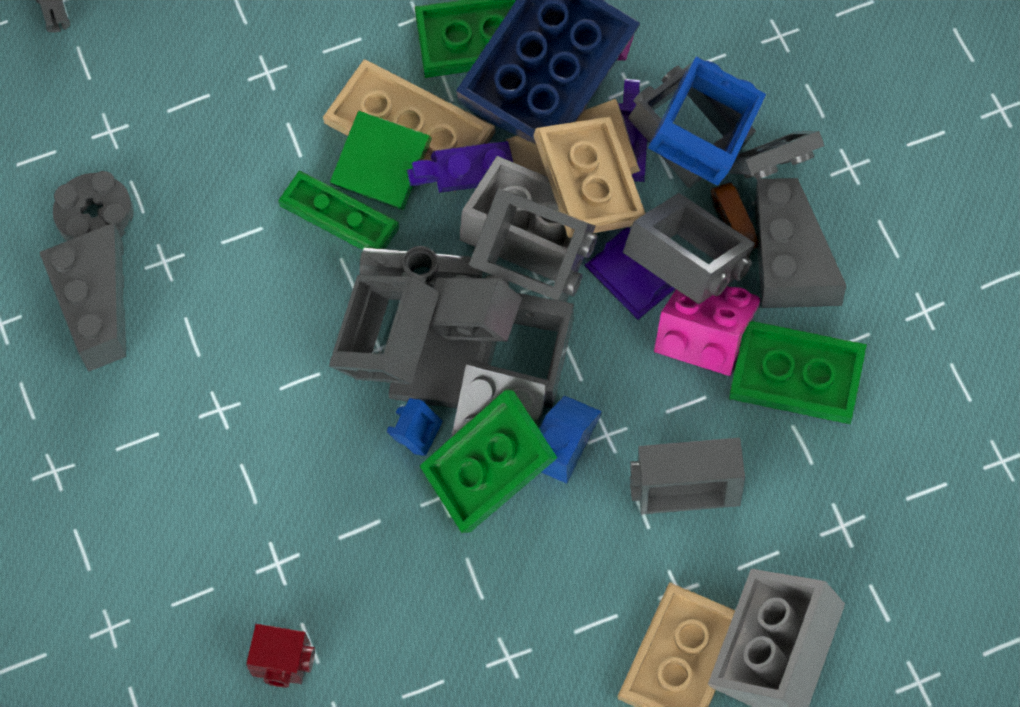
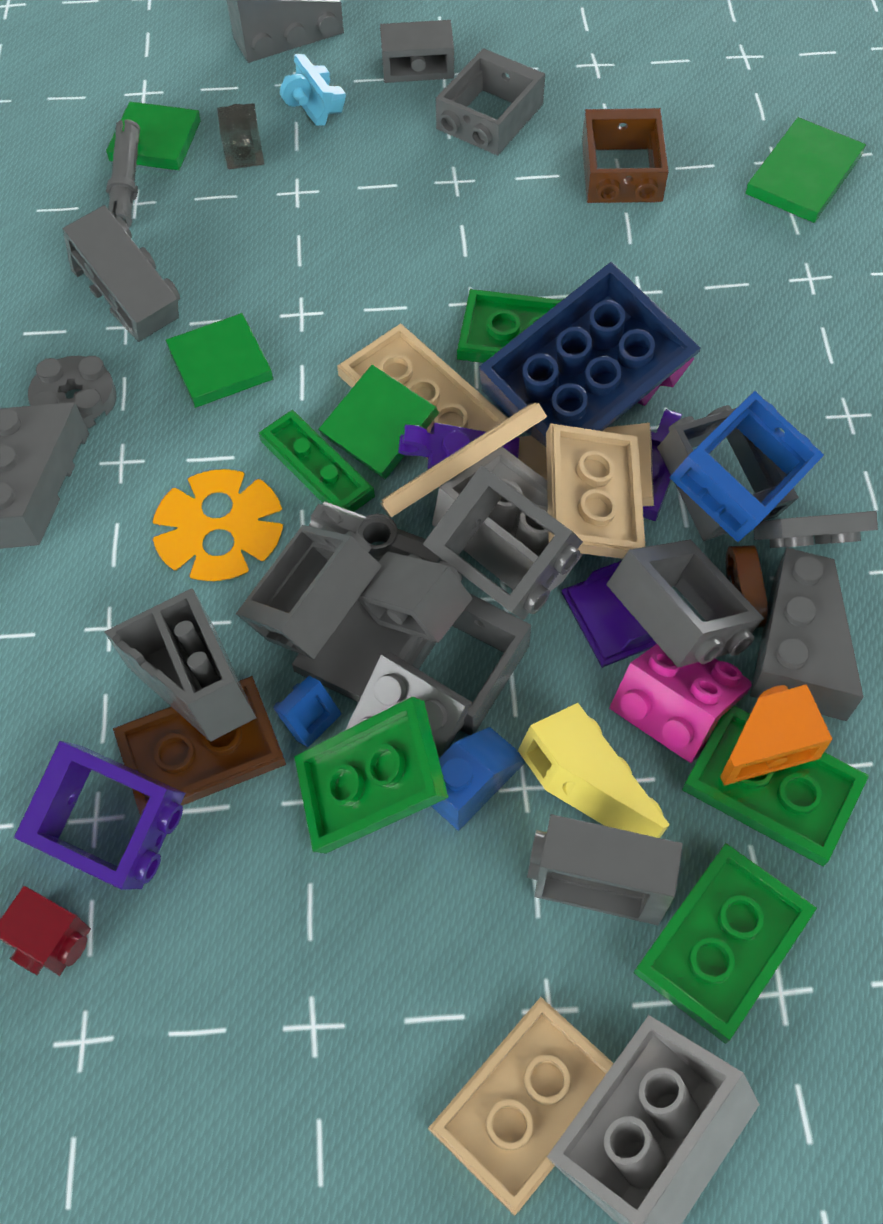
camera: 15 degrees right, 5 degrees down
none -> dark purple window [14,741,185,890]
none -> dark grey wedge [62,205,180,342]
none -> dark grey wedge [104,588,256,742]
none -> reddish brown tile [113,676,286,816]
none -> light orange piece [153,469,283,581]
none -> green tile [166,313,273,408]
none -> tan tile [380,403,547,517]
none -> light yellow slope [518,703,670,838]
none -> green plate [633,843,817,1044]
none -> orange slope [720,684,833,786]

